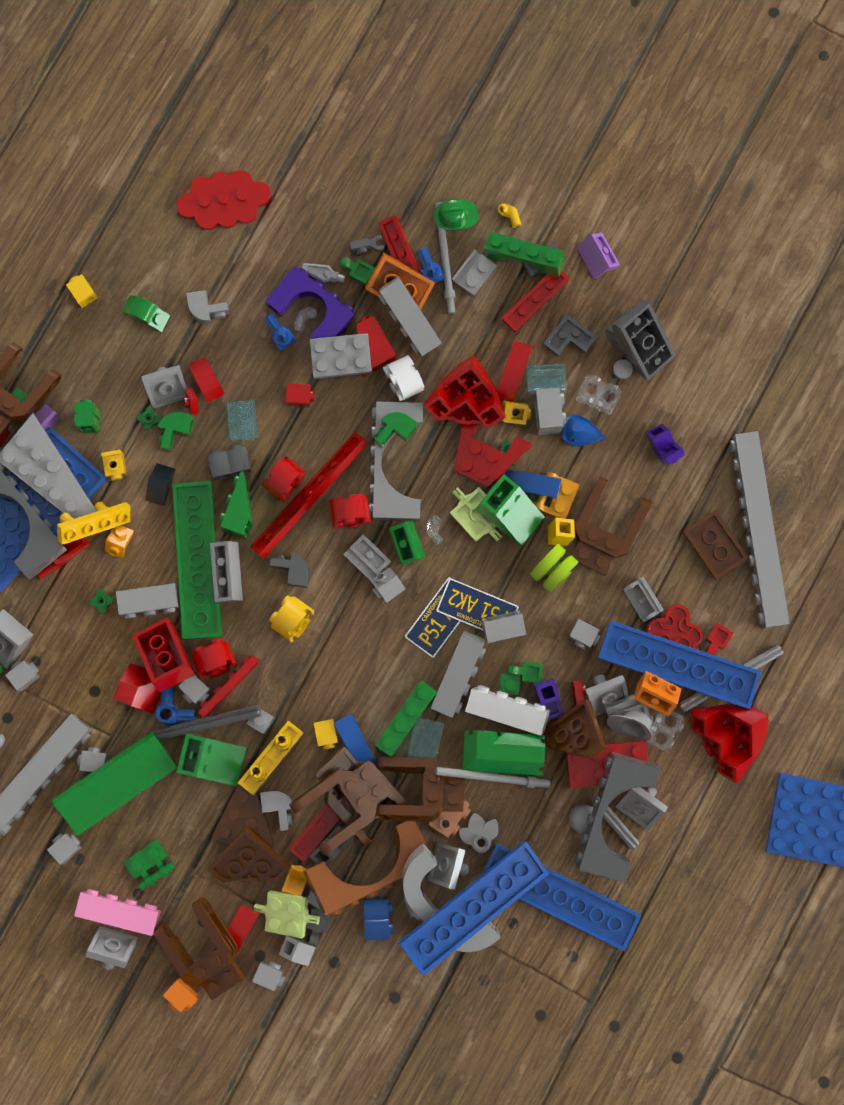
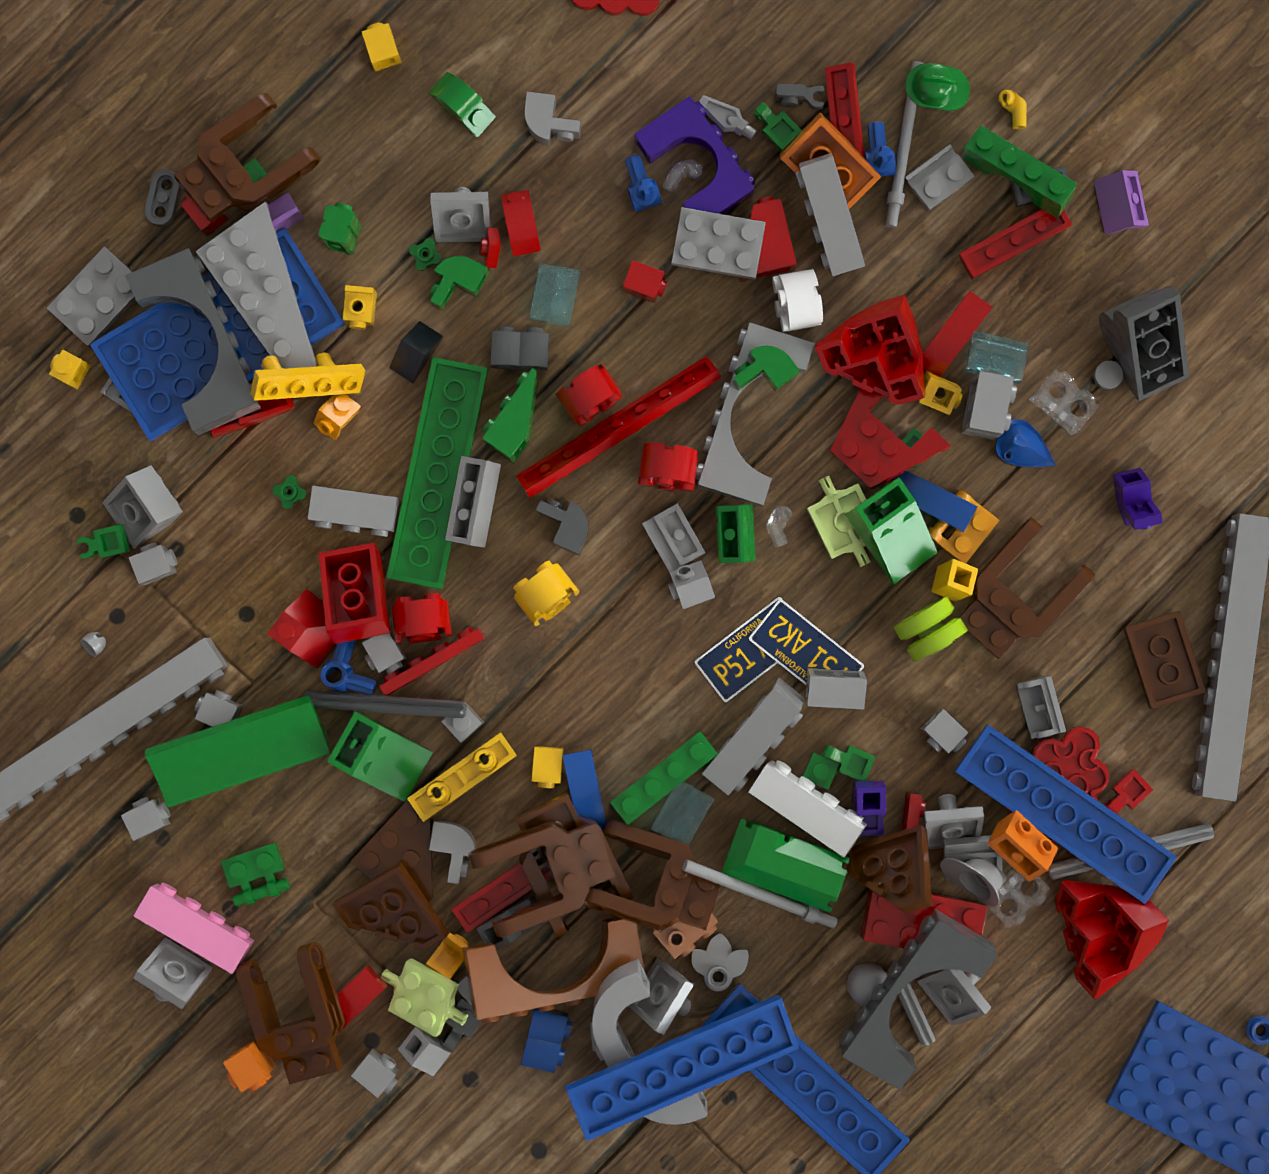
camera: 20 degrees right, 5 degrees up
dark grey plate [543,314,597,357] -> none

